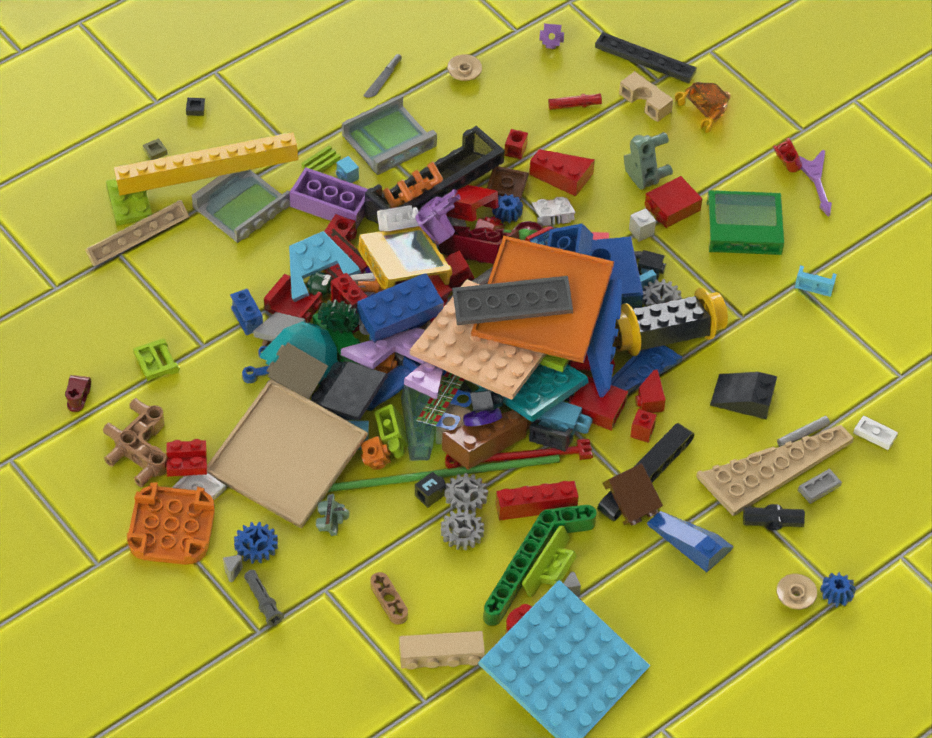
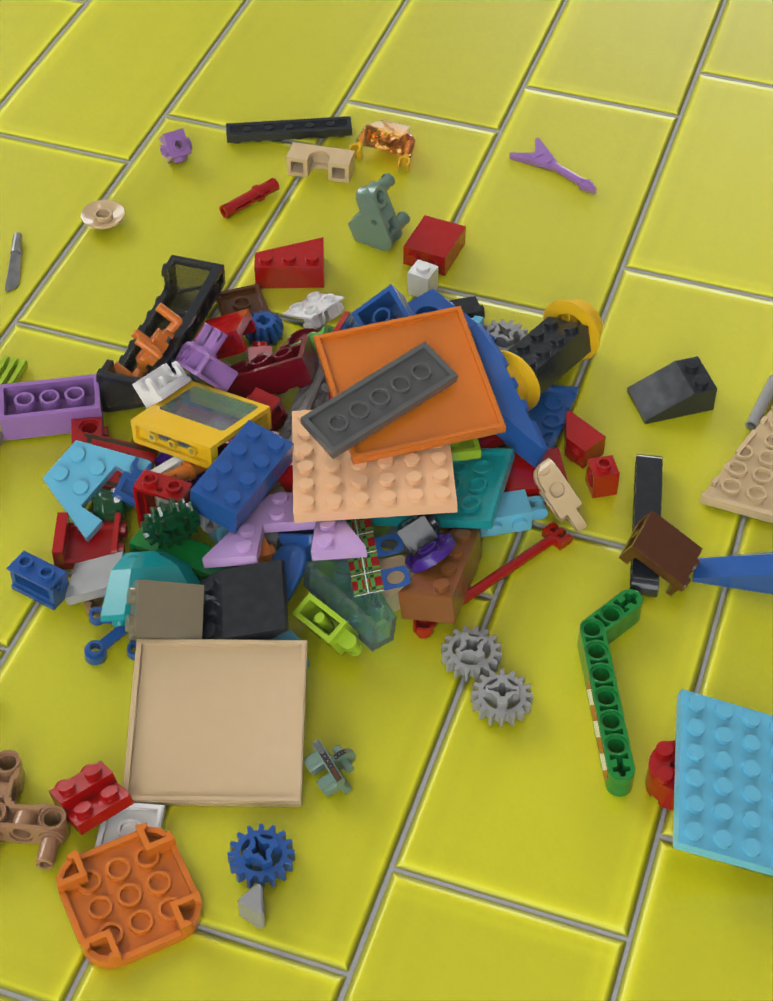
camera: 30 degrees left, 5 degrees down
dark grey pin [244,570,284,626] -> none
bright green piece [328,455,560,492] -> none
medium azure plate [336,156,359,183] -> none
panel [342,95,437,175] -> none
orange brick [361,436,391,470] -> none
medium nougat beam [370,572,408,624] -> none
tan brick [399,631,485,669] -> none
black brick [415,472,446,508] -> none
red brick [495,481,579,521] -> none
red brick [504,129,528,160] -> none
lime bracket [522,526,577,597] -> none
black hinge [529,419,574,452] -> none
light grey slope [563,572,581,597] -> none
panel [707,190,784,255] -> none
red piece [773,137,802,172] -> none
medium azure hinge [795,265,837,297] -> none
none -> blue plate [112,457,152,507]
none -> tan piece [533,458,587,533]

